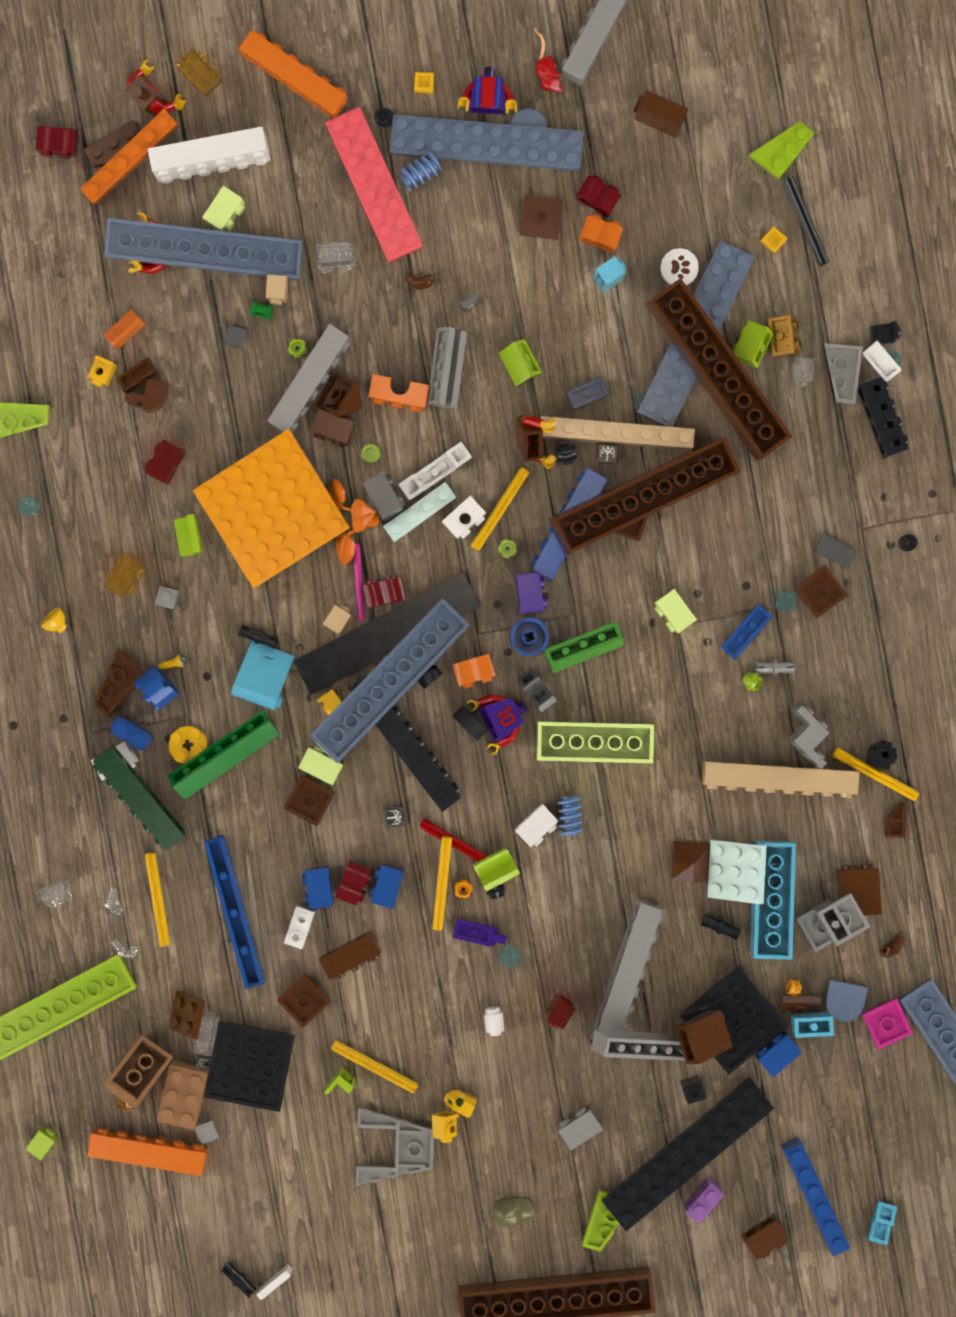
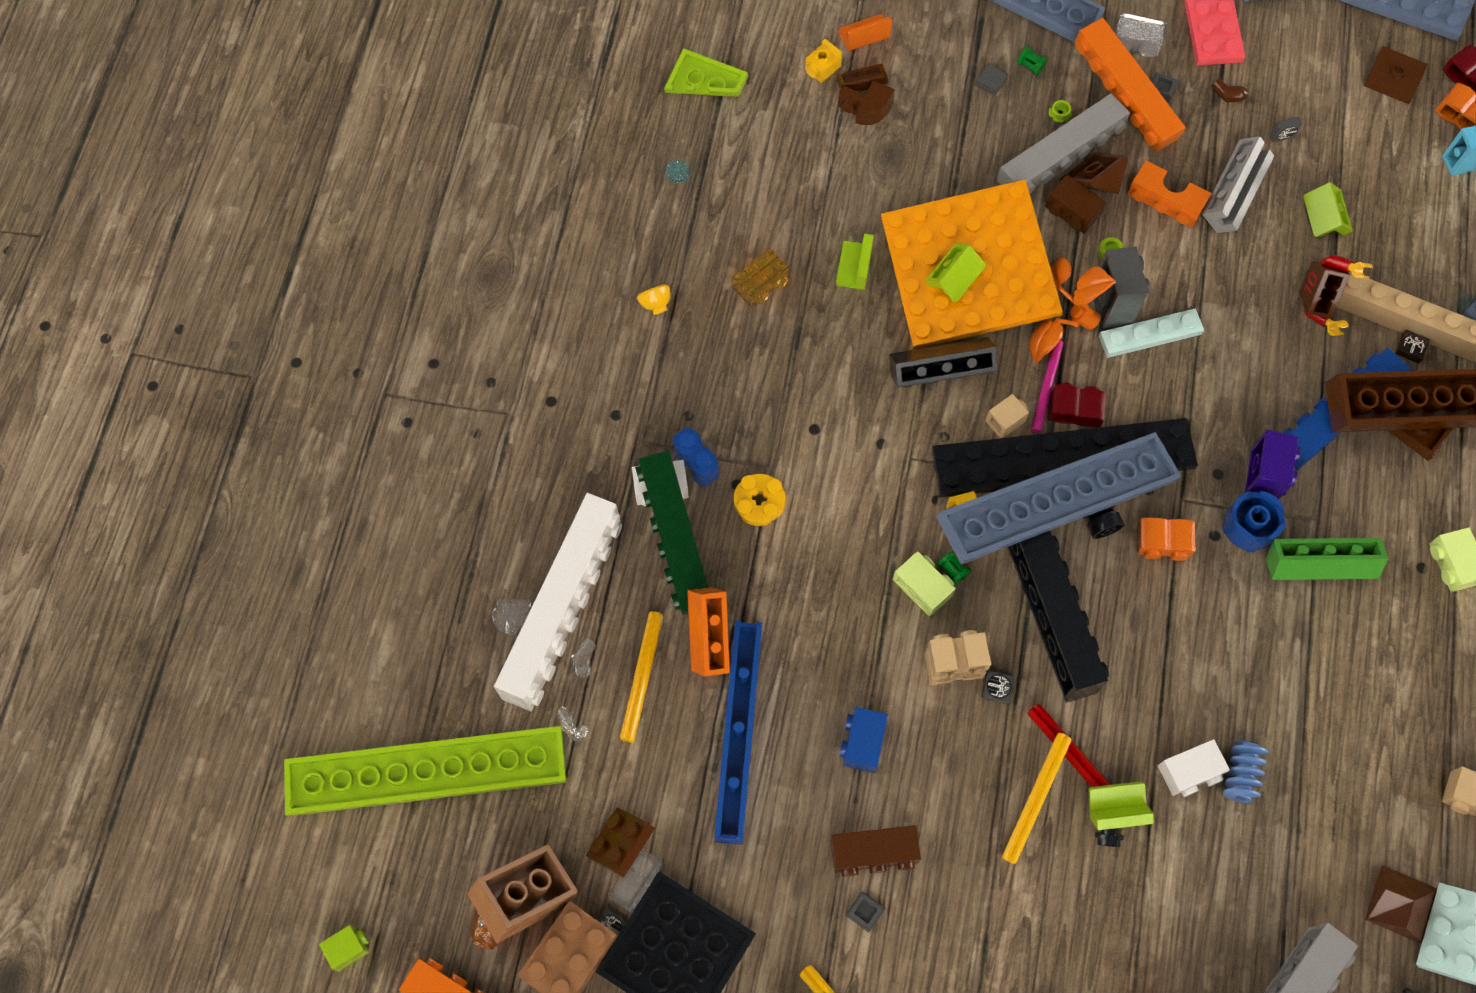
camera: 20 degrees right, 20 degrees down
reddish brown wing [94,649,145,718] -> none
blue brick [133,665,179,711] -> none
clear red brick [145,439,186,485] -> none
light grey plate [155,586,179,609] -> none
yellow piece [158,654,188,670] -> none
green brick [168,710,280,800] -> none
medium azure door [231,641,295,710] -> none
black pin [238,624,279,649] -> none
tan brick [265,275,288,305] -> none
reddish brown plate [277,973,332,1028] -> none
reddish brown plate [283,775,336,827] -> none
white brick [284,903,316,949] -> none
dark red brick [335,860,373,906] -> none
blue brick [369,864,404,909] -> none
white slope [398,442,472,500] -> none
white brick [442,495,486,540] -> none
black tyre [452,705,488,741] -> none
dark purple hinge [452,918,507,947] -> none
light orange plate [454,880,473,899] -> none
torso [467,694,527,755] -> none
yellow axle [471,467,529,551] -> none
clear light blue tile [497,943,523,971] -> none
lime plate [498,539,517,558] -> none
dark grey brick [517,668,557,712] -> none
yellowish green brick [536,721,654,763] -> none
black gear [555,441,577,466] -> none
dark blue plate [566,377,609,410] -> none
none -> white brick [494,493,622,712]
none -> orange brick [688,587,730,677]
none -> dark grey tile [845,891,886,933]
none -> brick [889,337,998,388]
none -> tan brick [924,630,991,685]
none -> lime panel [925,243,986,302]
none -> orange brick [1074,17,1186,152]
none -> dark grey tile [1152,72,1178,103]

